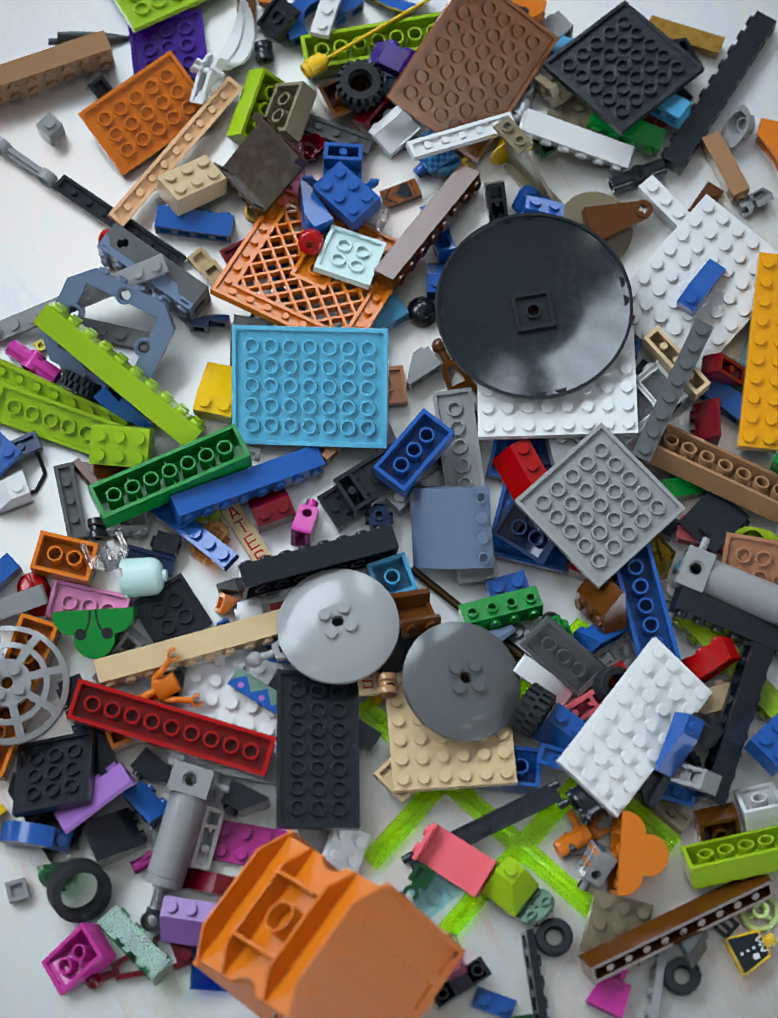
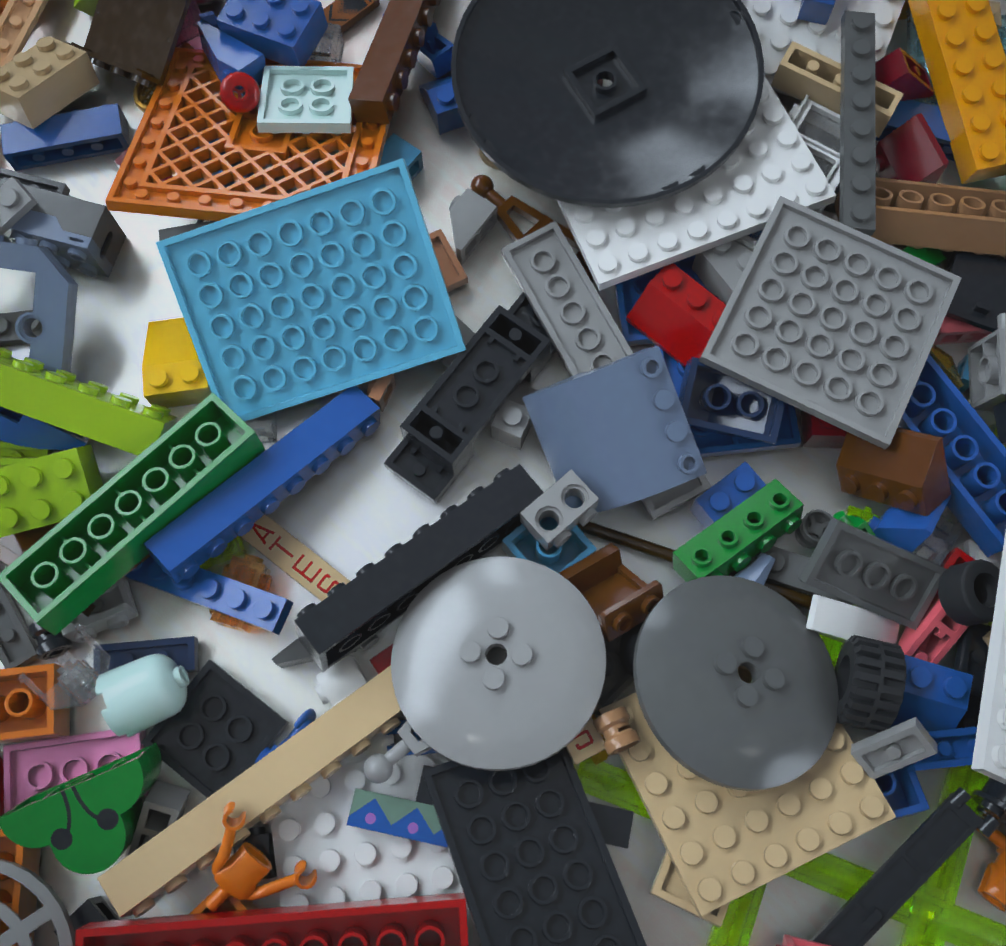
camera: 20 degrees left, 0 degrees up
black brick [150,530,182,558] -> none
tan slope [187,246,223,286] -> none
dark blue slope [188,314,231,334] -> none
orange slope [214,592,239,615] -> none
dark red slope [247,488,296,534] -> none
dark pink torso [291,499,319,547] -> none
dark blue brick [365,503,393,531] -> none
blue brick [373,408,455,498] -> none
black hair [407,296,436,328] -> none
none -> light grey brick [520,469,599,551]
none -> light grey plate [851,717,938,779]

